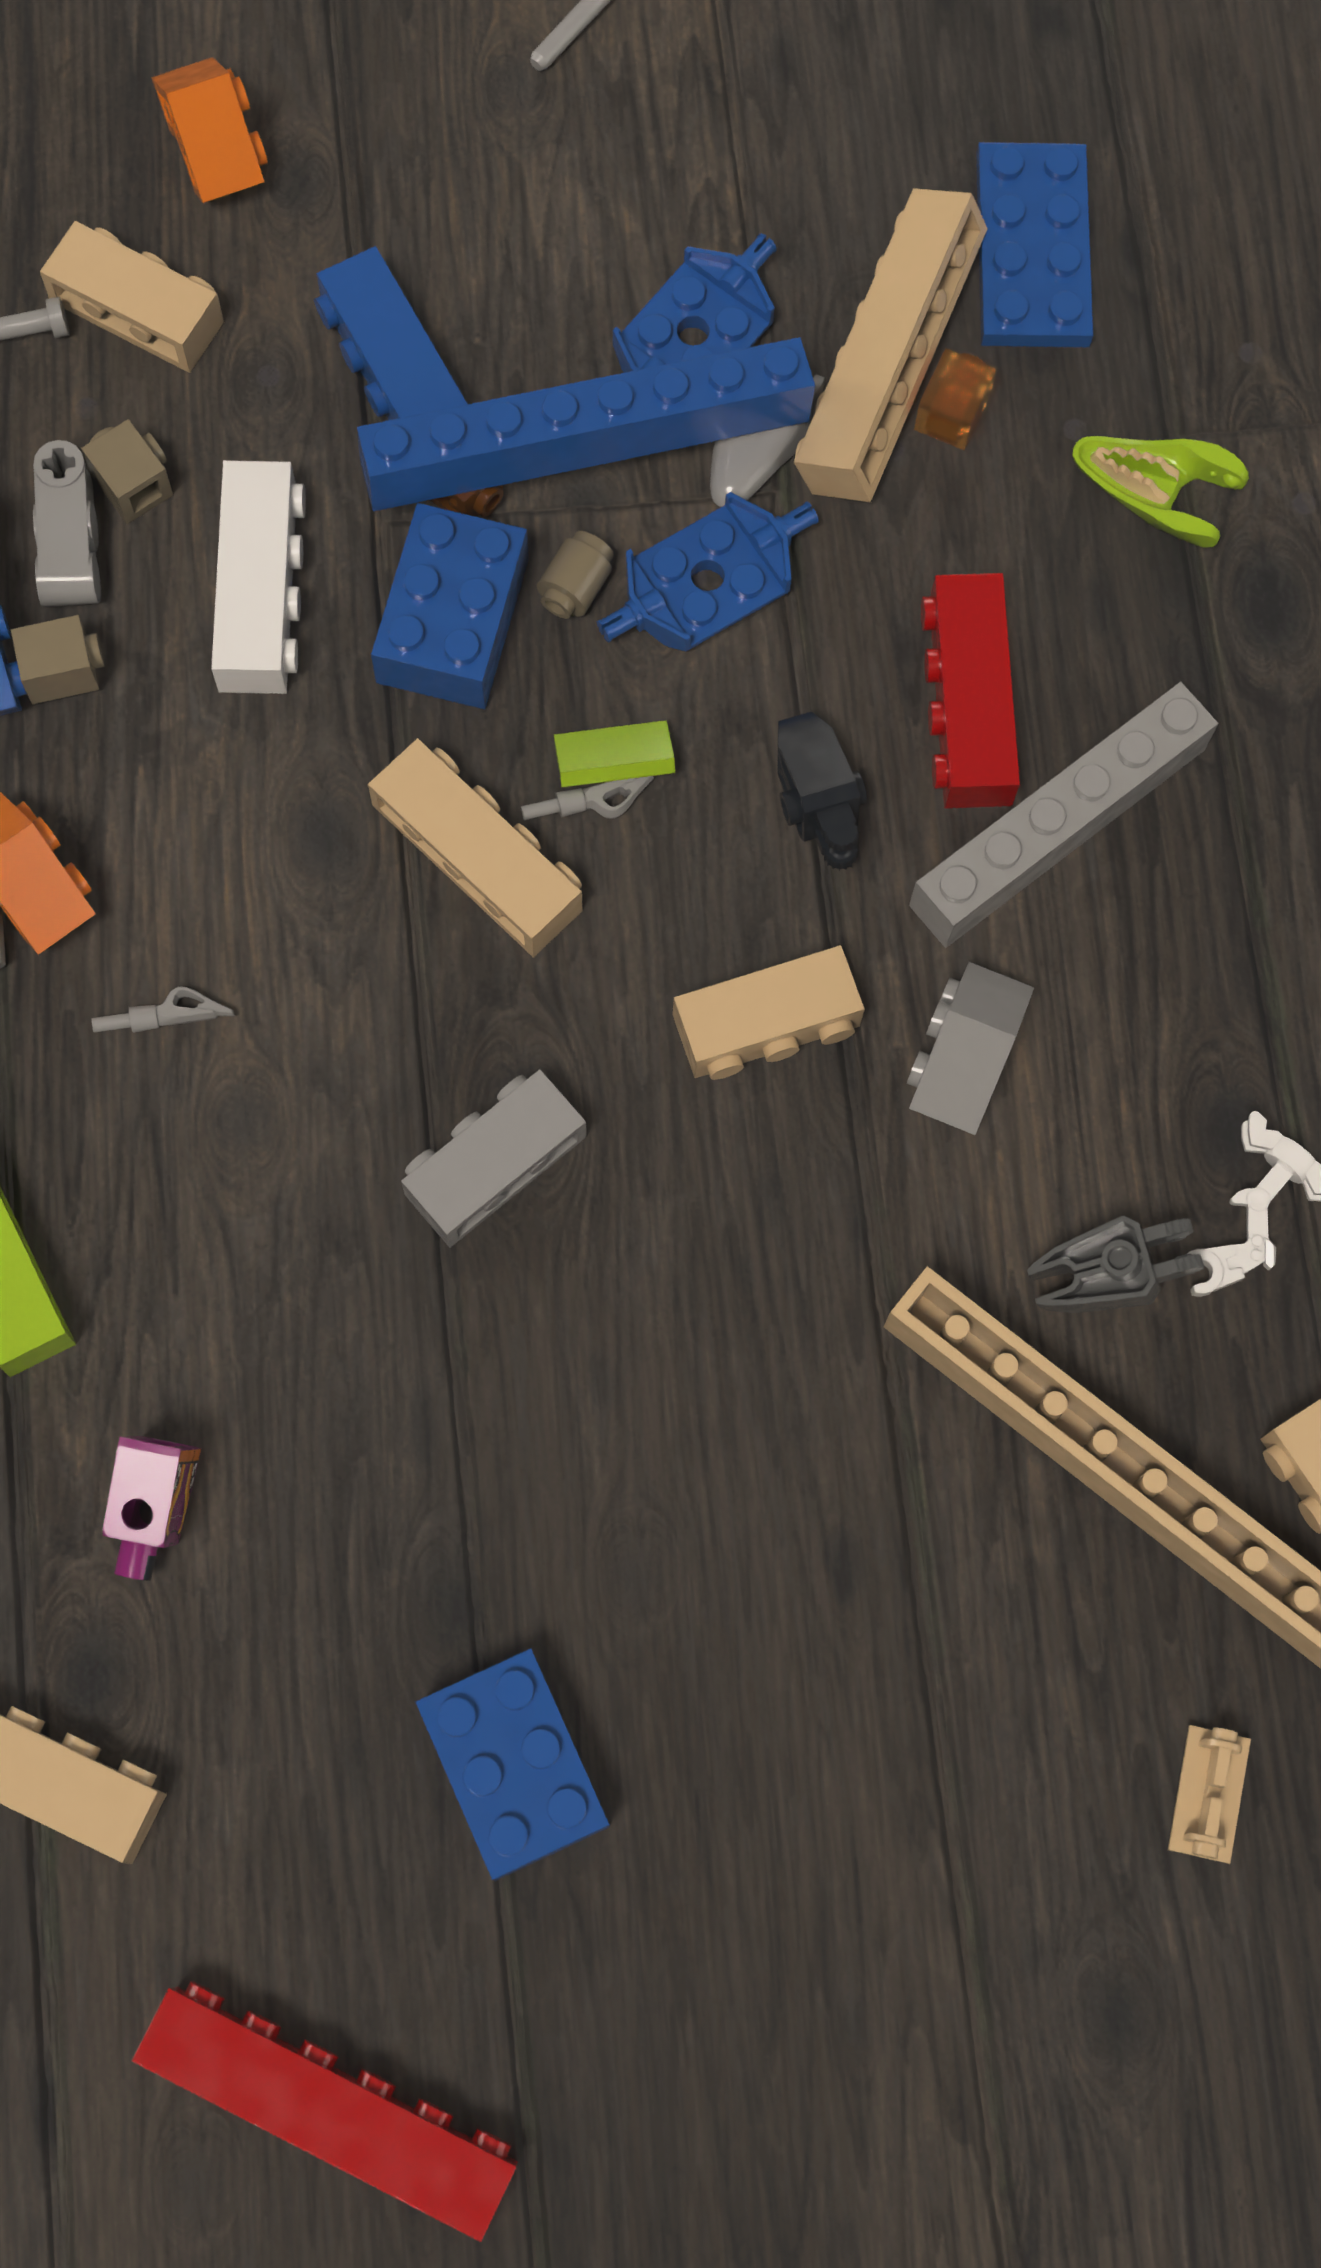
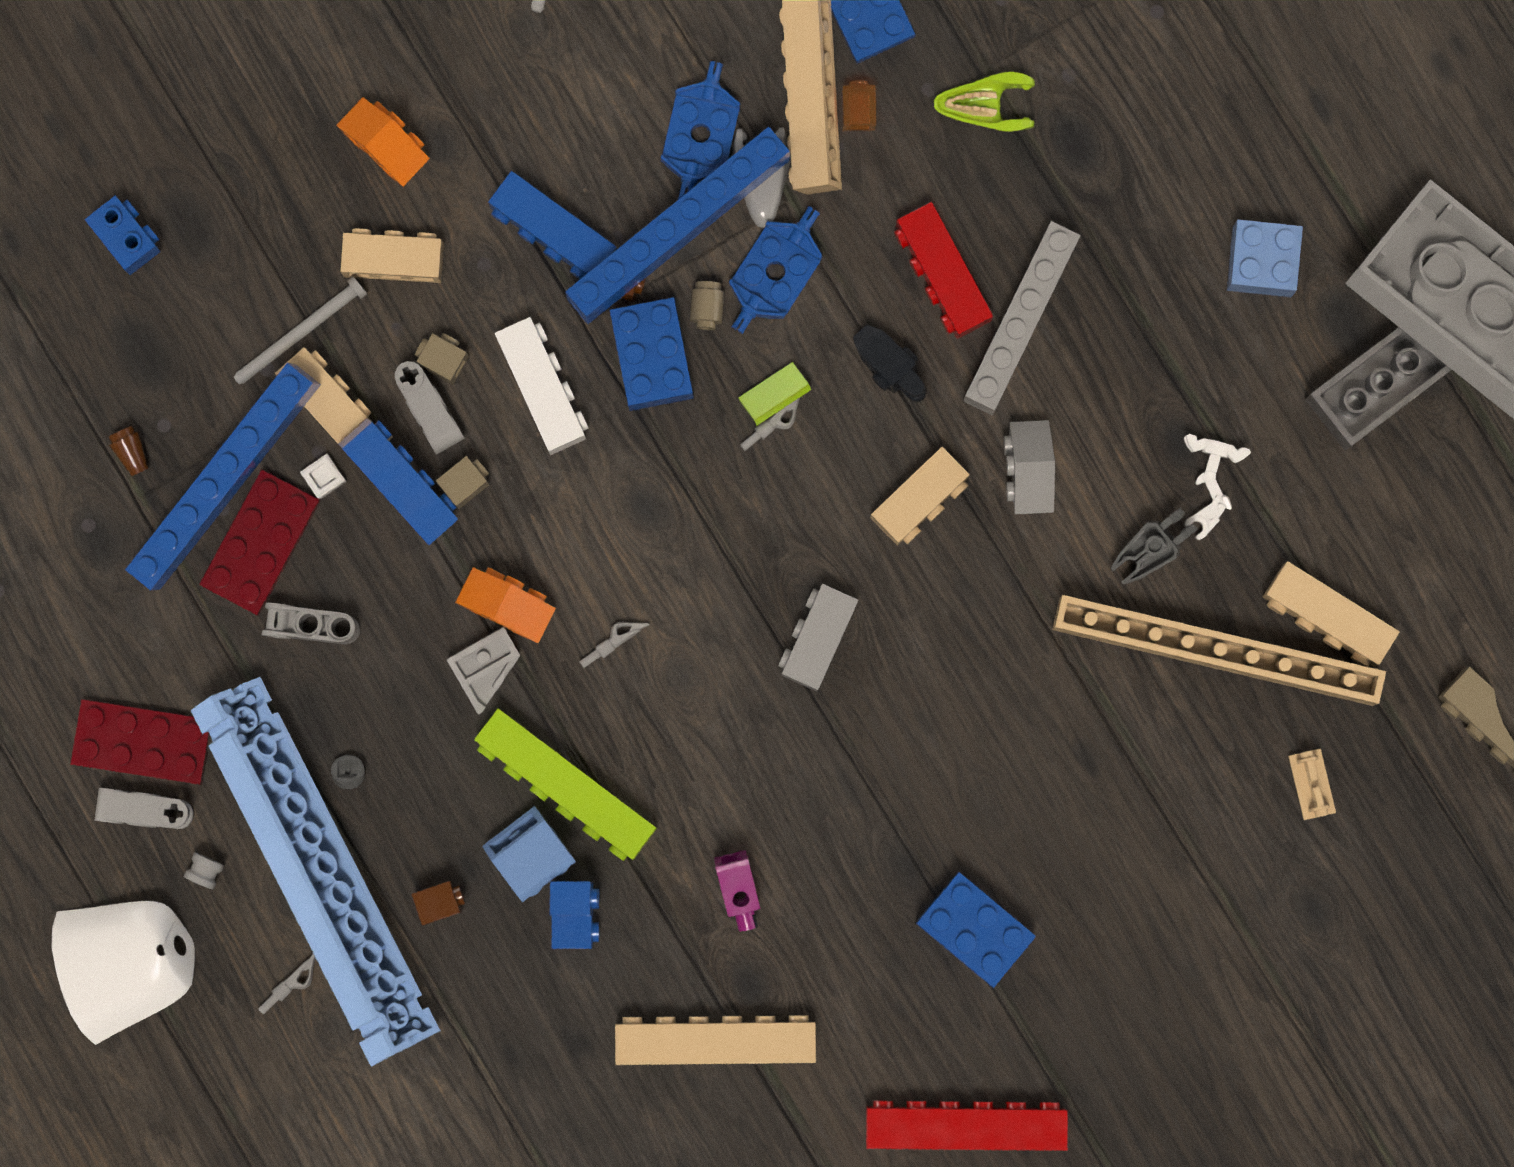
camera: 20 degrees left, 10 degrees up
tan brick [368,738,582,958] -> none

